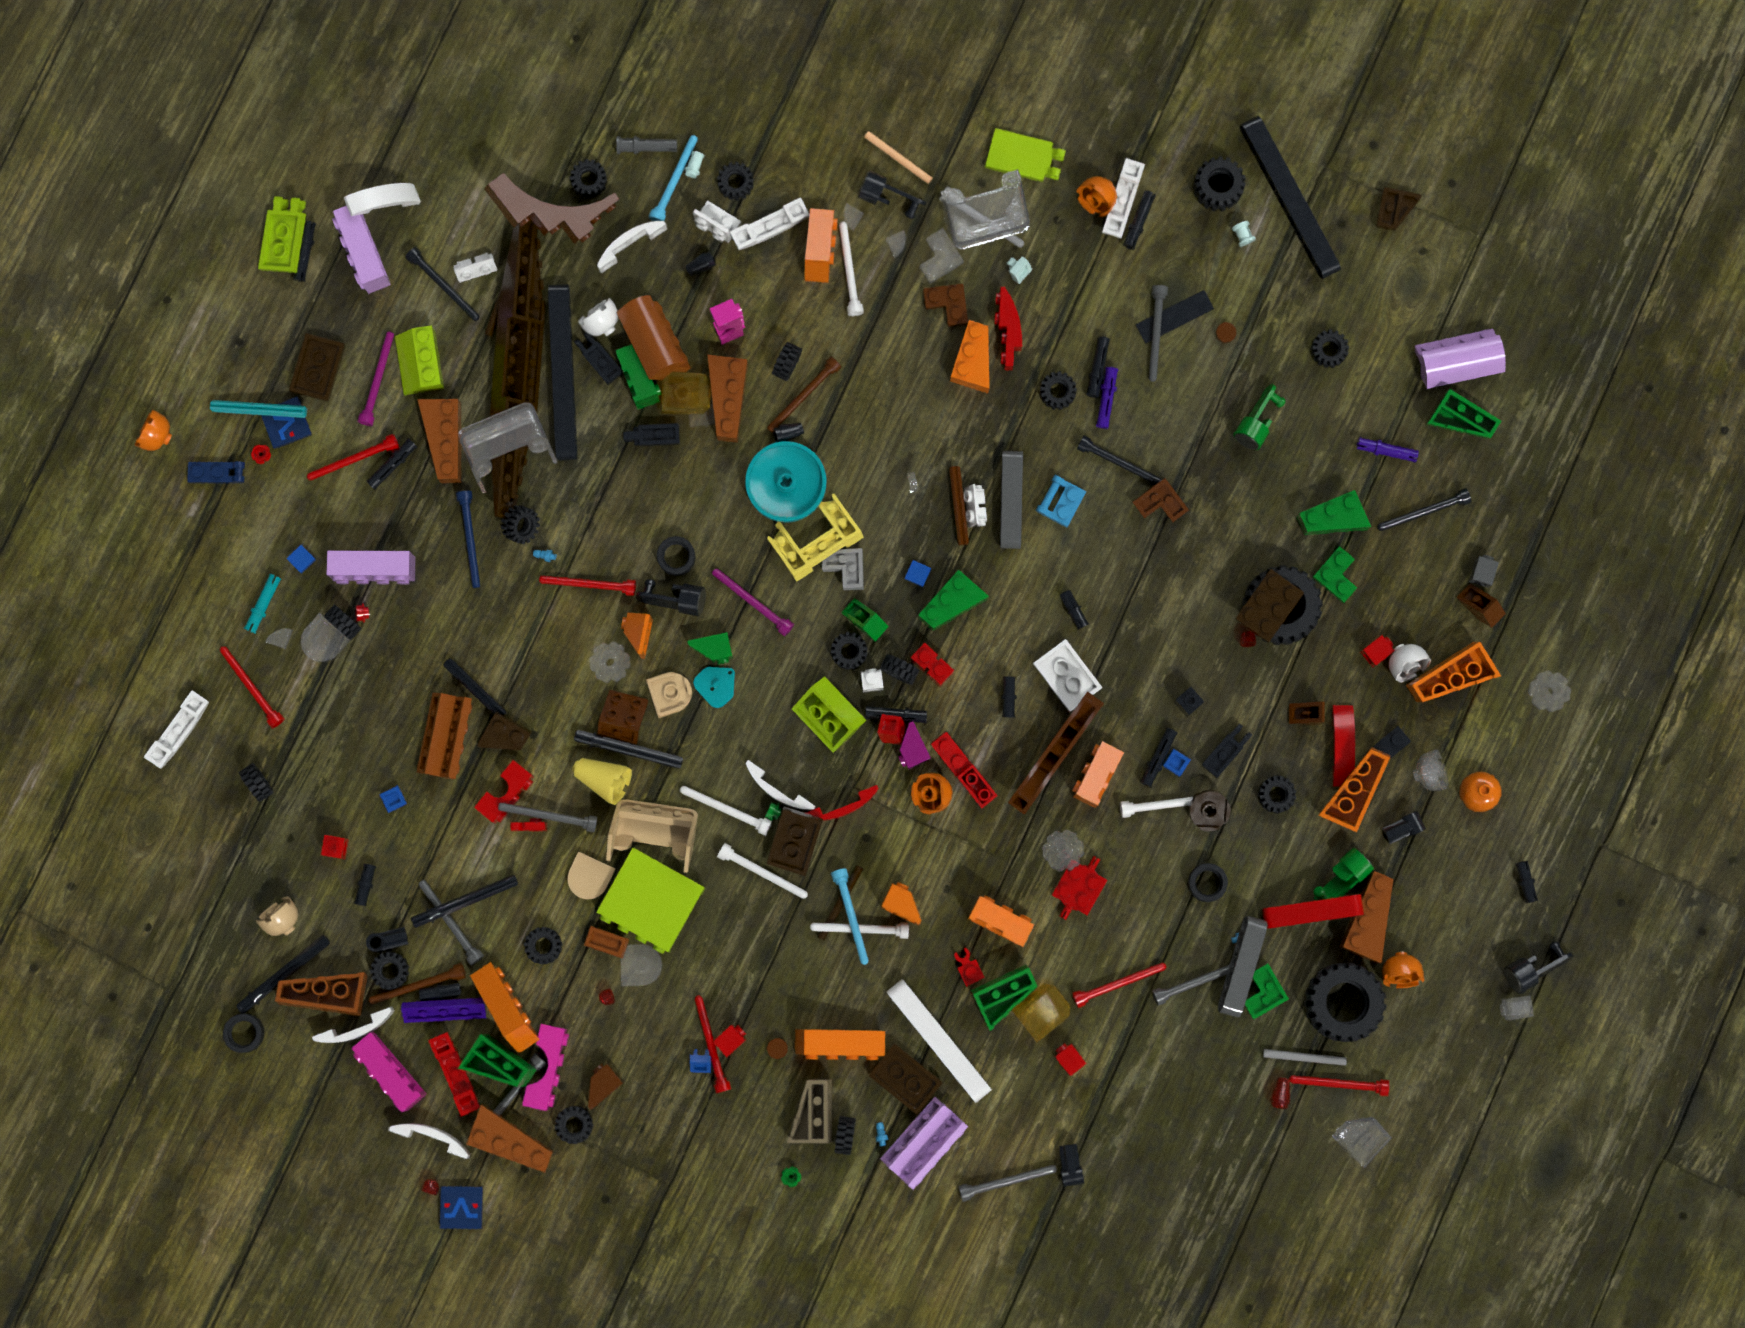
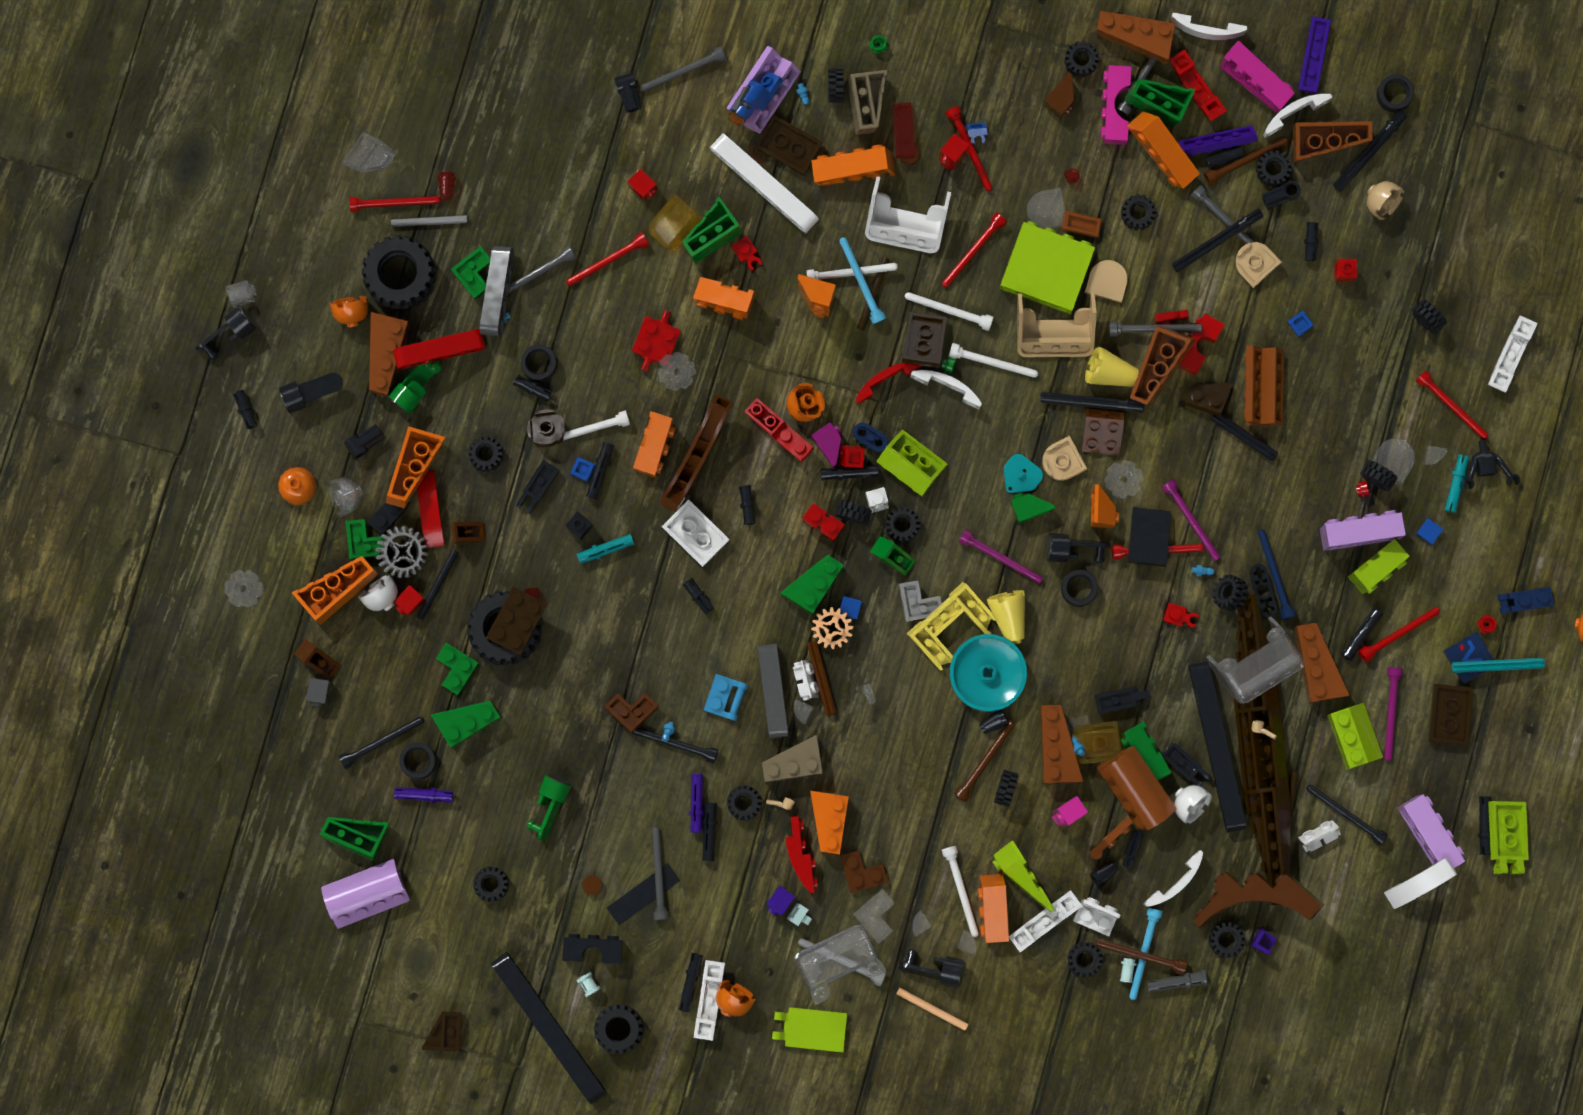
camera: 175 degrees right, 0 degrees up
none -> black piece [279,373,343,414]
none -> green plate [346,519,388,560]
none -> light grey gear [375,526,428,578]
none -> black tyre [399,742,437,779]
none -> black bar [416,549,459,620]
none -> black pin [513,374,552,402]
none -> black arch [562,934,623,964]
none -> teal pin [576,533,634,565]
none -> dark azure piece [662,722,675,742]
none -> blue plate [727,71,783,127]
none -> dark tan wedge [762,735,822,783]
none -> tan hand [766,797,795,810]
none -> dark purple brick [766,886,795,916]
none -> clear tile [794,699,813,724]
none -> light nougat gear [811,607,854,649]
none -> dark blue plate [853,423,888,453]
none -> white windscreen [865,177,951,253]
none -> clear red tile [893,103,915,159]
none -> red piece [942,212,1007,288]
none -> light yellow cone [987,590,1025,644]
none -> lime wedge [992,841,1054,913]
none -> dark azure piece [1071,737,1086,756]
none -> dark orange plate [1089,816,1133,860]
none -> reddish brown piece [1095,939,1187,975]
none -> black axle [1122,830,1143,868]
none -> black tile [1127,507,1171,567]
none -> dark orange wedge [1130,326,1196,405]
none -> magenta piece [1161,479,1220,561]
none -> red plate [1163,603,1199,628]
none -> tan tile [1236,242,1282,288]
none -> black beam [1249,564,1277,619]
none -> dark purple panel [1250,929,1277,955]
none -> tan hand [1252,720,1277,740]
none -> dark purple plate [1297,16,1331,94]
none -> lime wedge [1348,539,1410,594]
none -> black piece [1460,440,1521,490]

